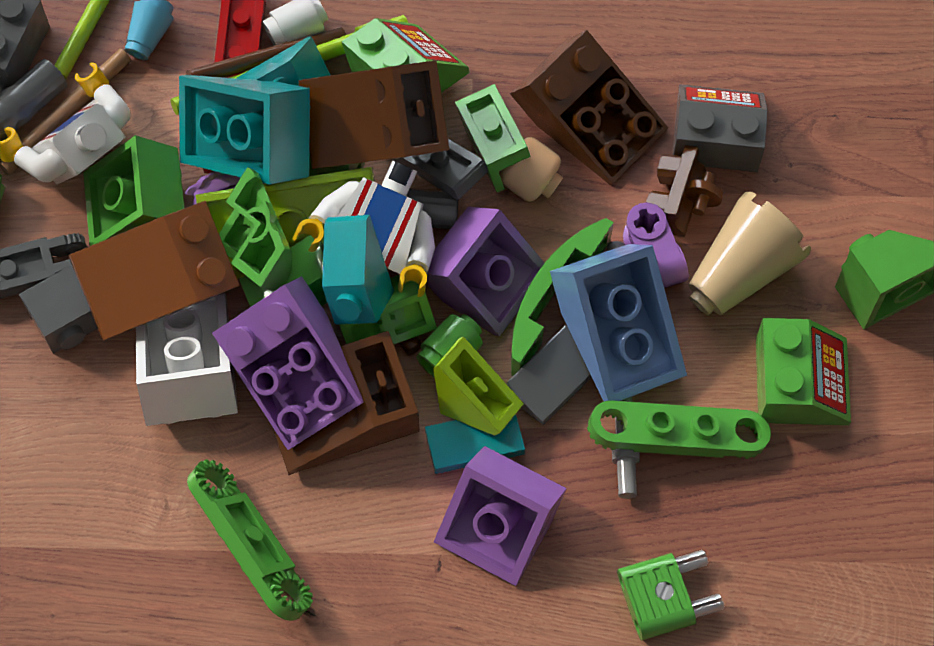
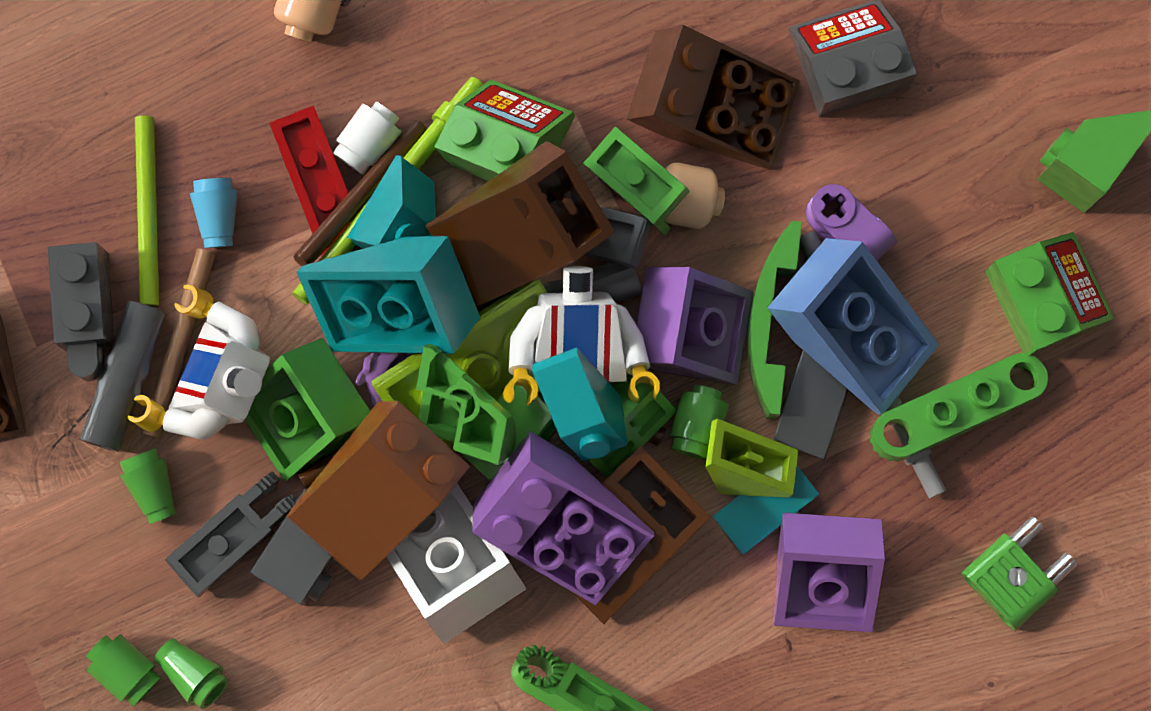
camera: 25 degrees left, 15 degrees up
reddish brown hips [646,145,723,237] -> none
tan cone [688,192,812,315] -> none

